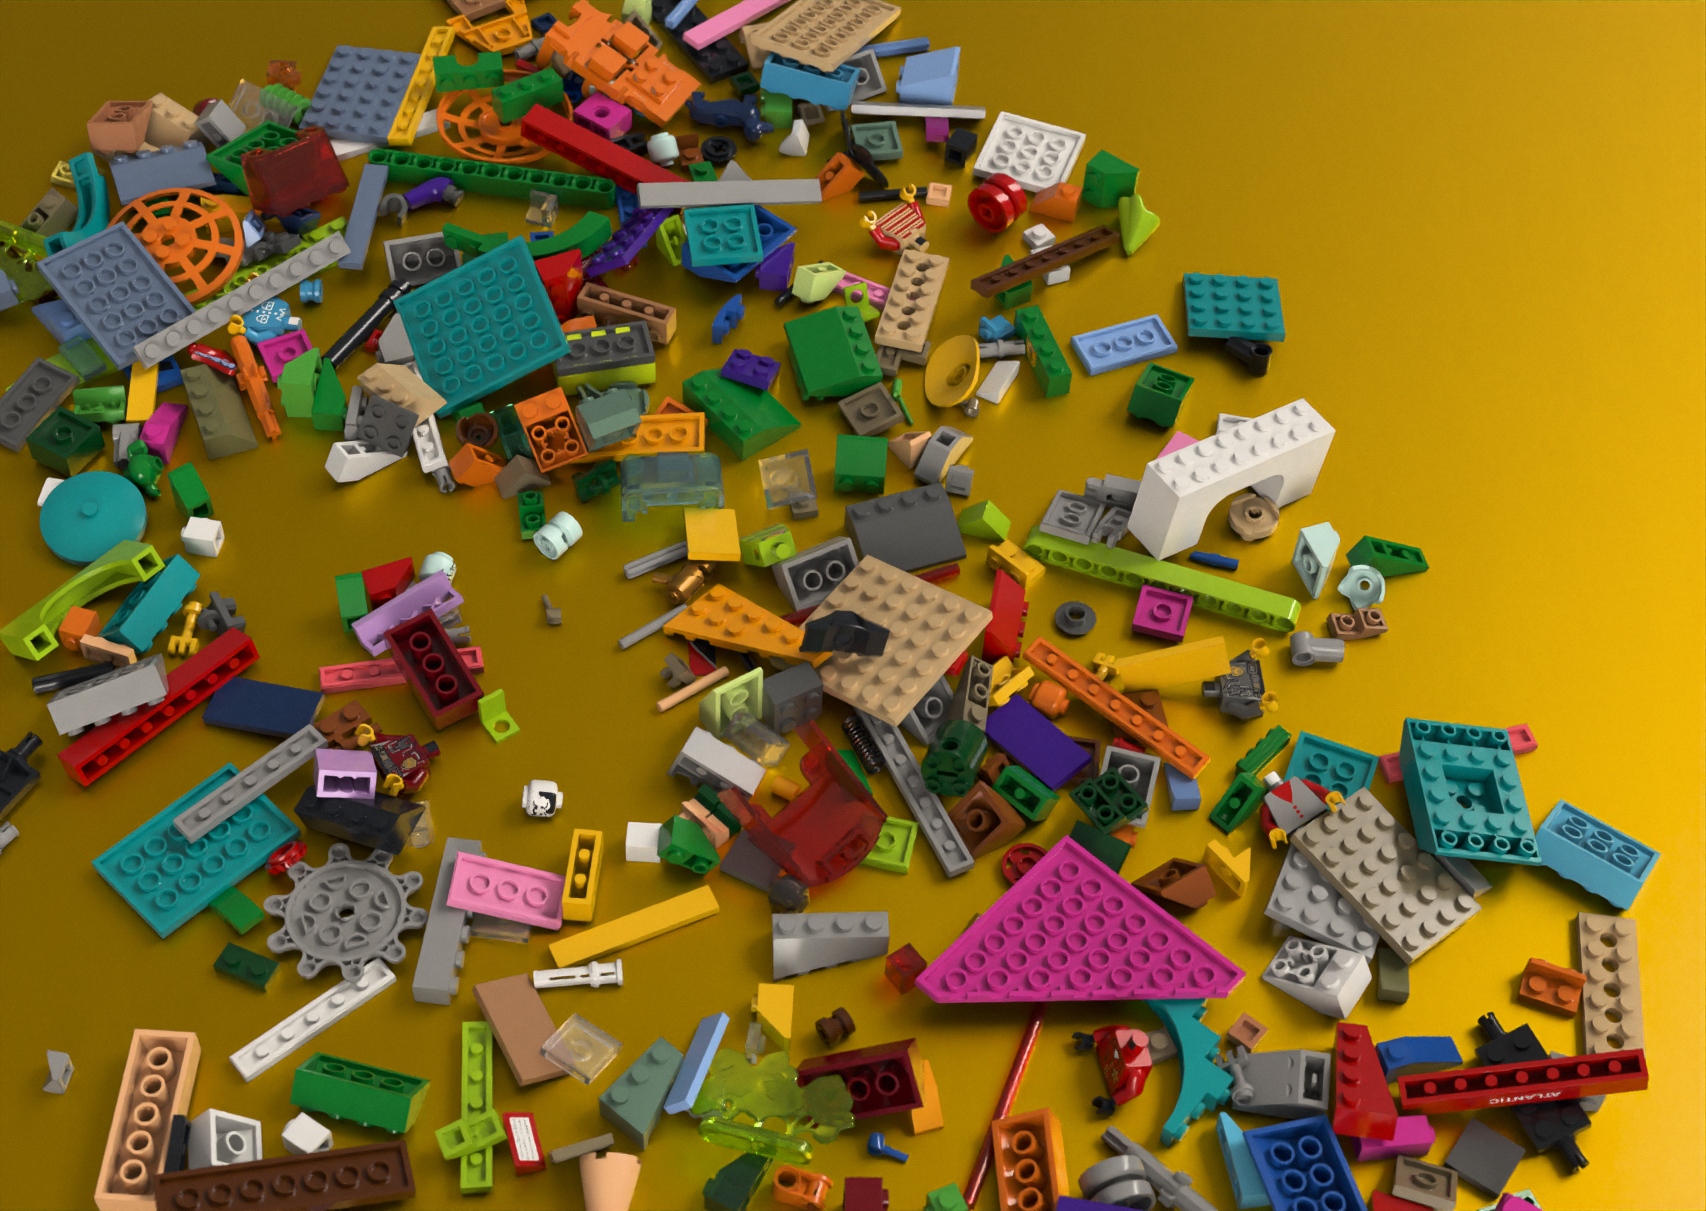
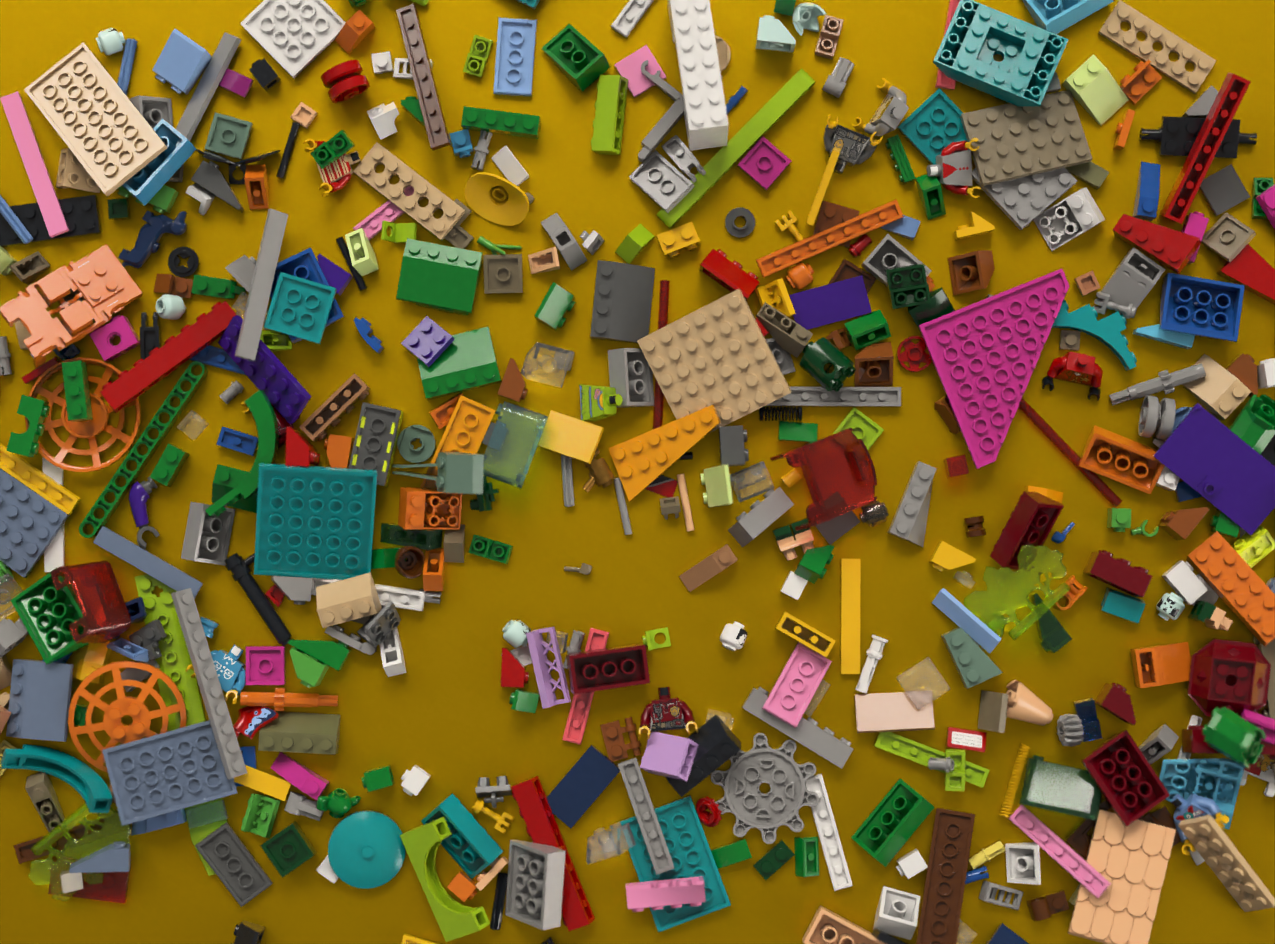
camera: 55 degrees left, 35 degrees up
light aqua wheel [533,511,582,560] -> none
black piece [799,610,890,657] -> none
none -> light aqua head [96,27,126,55]
none -> green brick [150,443,189,487]
none -> dark grey slope [191,160,244,213]
none -> green slope [310,130,355,169]
none -> white brick [367,102,399,140]
none -> lime slope [463,35,493,77]
none -> dark orange slope [497,358,528,403]
none -> clear slope [586,822,636,864]
none -> lime brick [591,75,628,155]
none -> bright pink wedge [626,876,705,912]
none -> medium nougat slope [679,544,738,592]
none -> green slope [794,837,819,877]
none -> light grey torso [852,78,909,136]
none -> light grey pin [928,757,954,773]
none -> yellowish green slope [1062,54,1129,126]
none -> orange plate [1113,109,1135,151]

